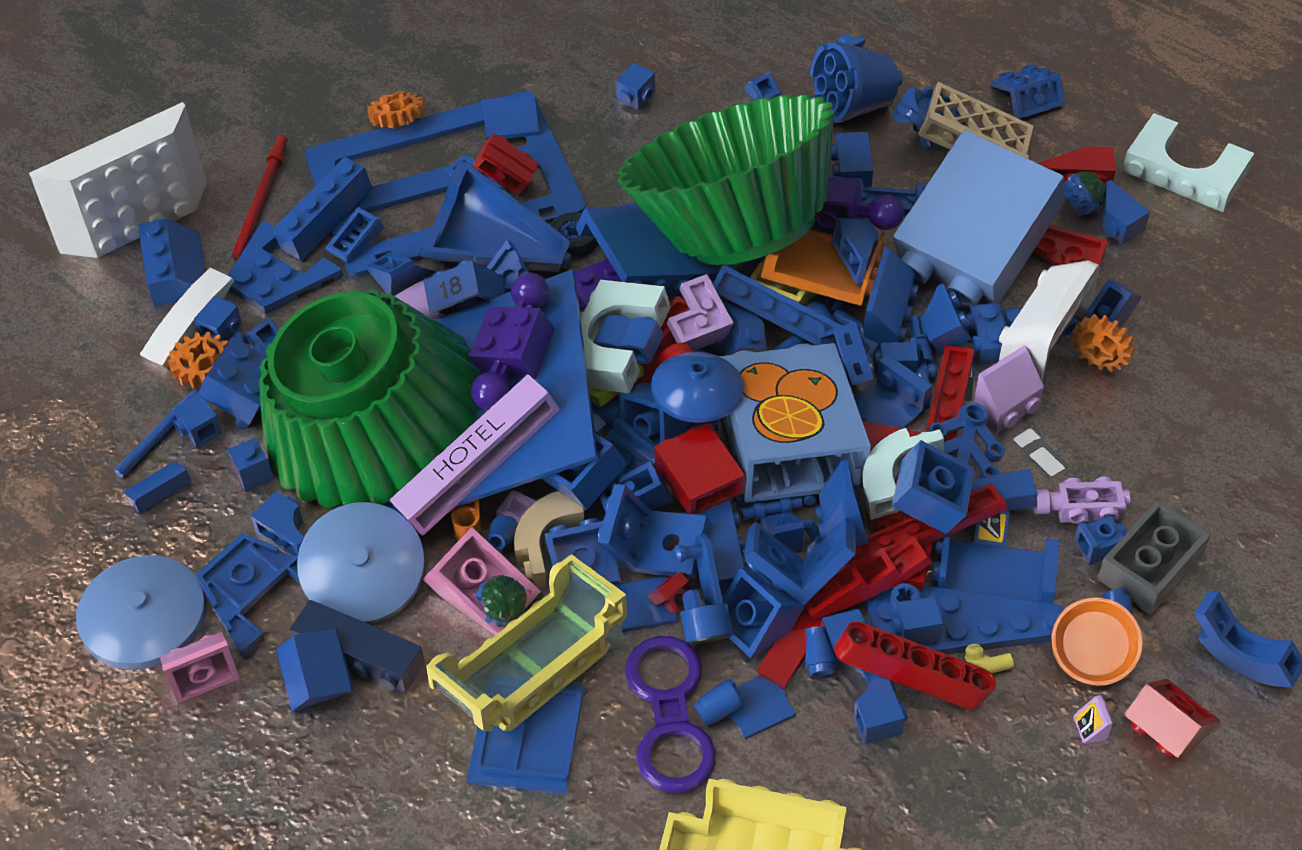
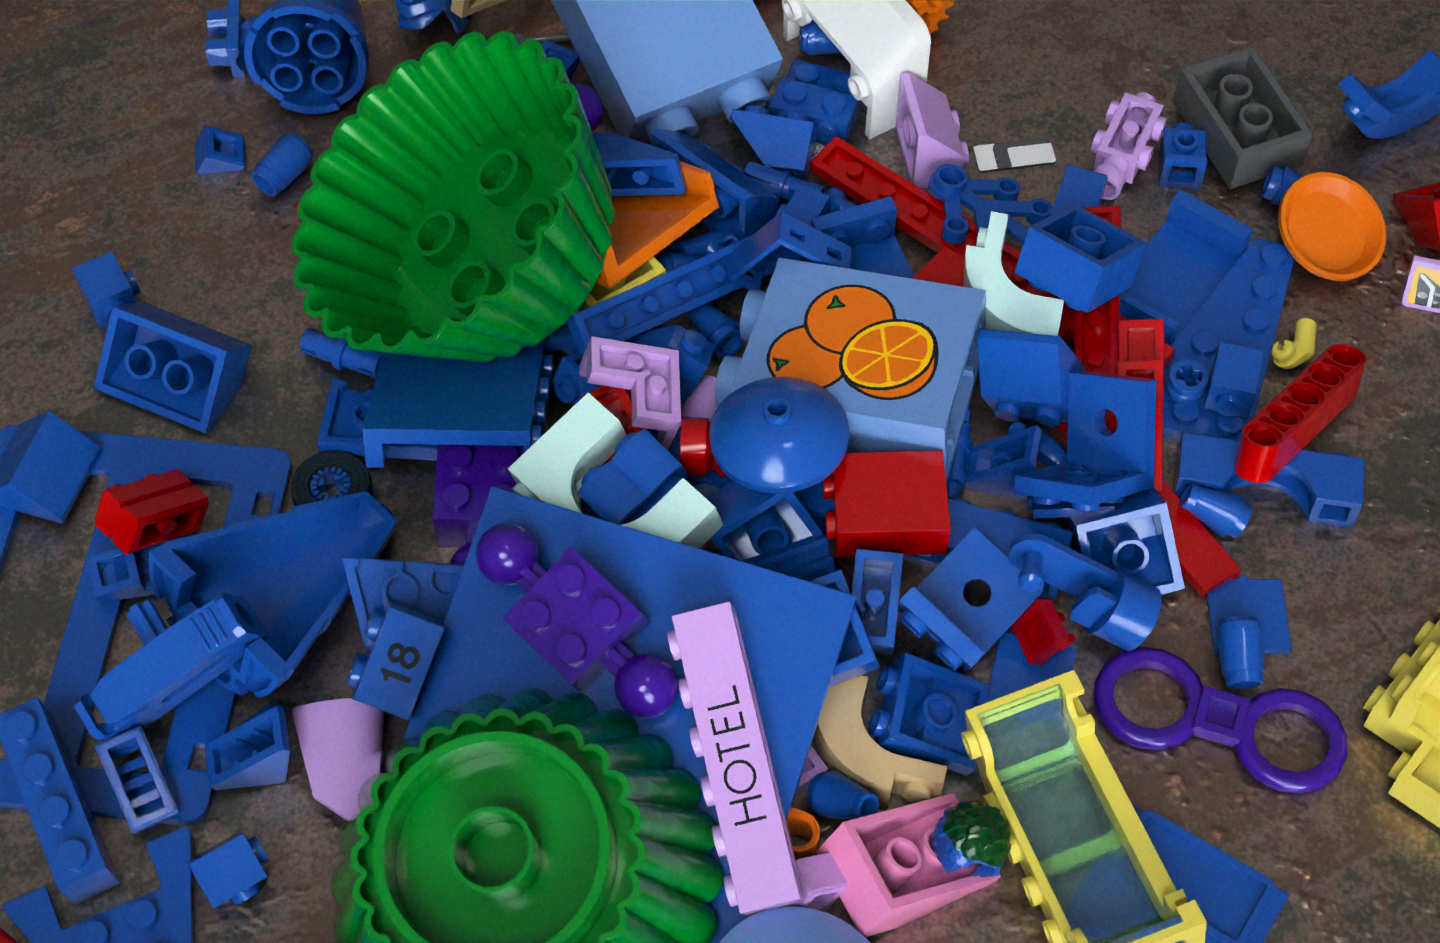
camera: 65 degrees left, 5 degrees up
none -> blue piece [74,592,268,741]
none -> blue slope [93,301,252,434]
none -> blue brick [186,832,270,908]
none -> lavender slope [786,852,848,911]

